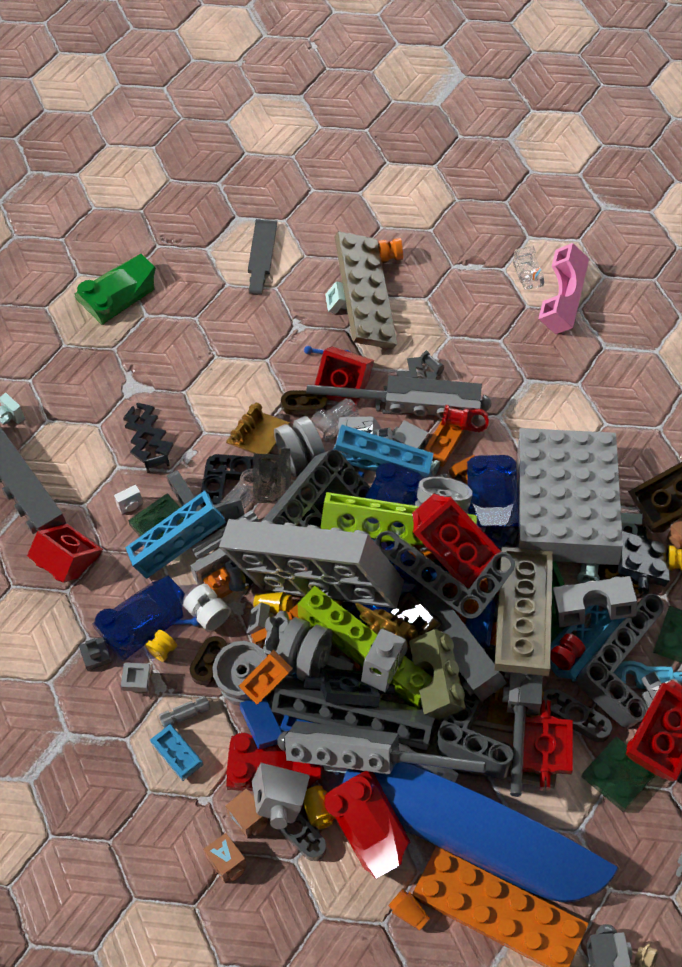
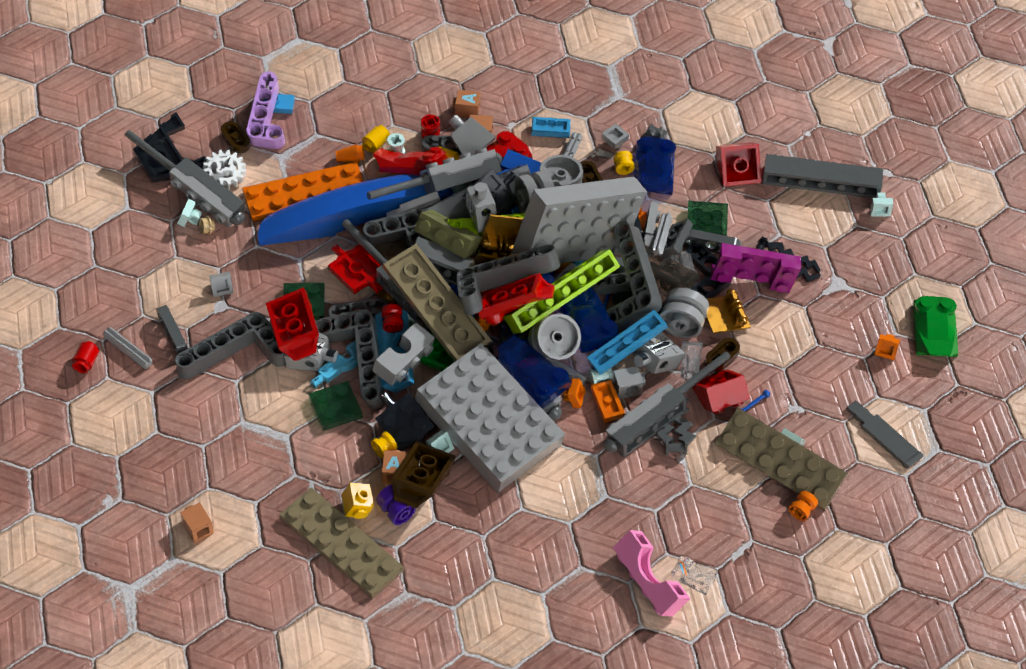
camera: 130 degrees right, 5 degrees down
white plate [114,485,143,514] -> none
dark azure fence [125,491,226,579] -> none
orange plate [238,650,293,705] -> none
red connector [441,404,489,433] -> none
none -> yellow brick [362,125,390,153]
none -> light aqua bush [387,133,405,153]
none -> red wheel [421,114,440,138]
none -> magenta piece [711,243,801,293]
none -> orange tile [874,333,900,360]

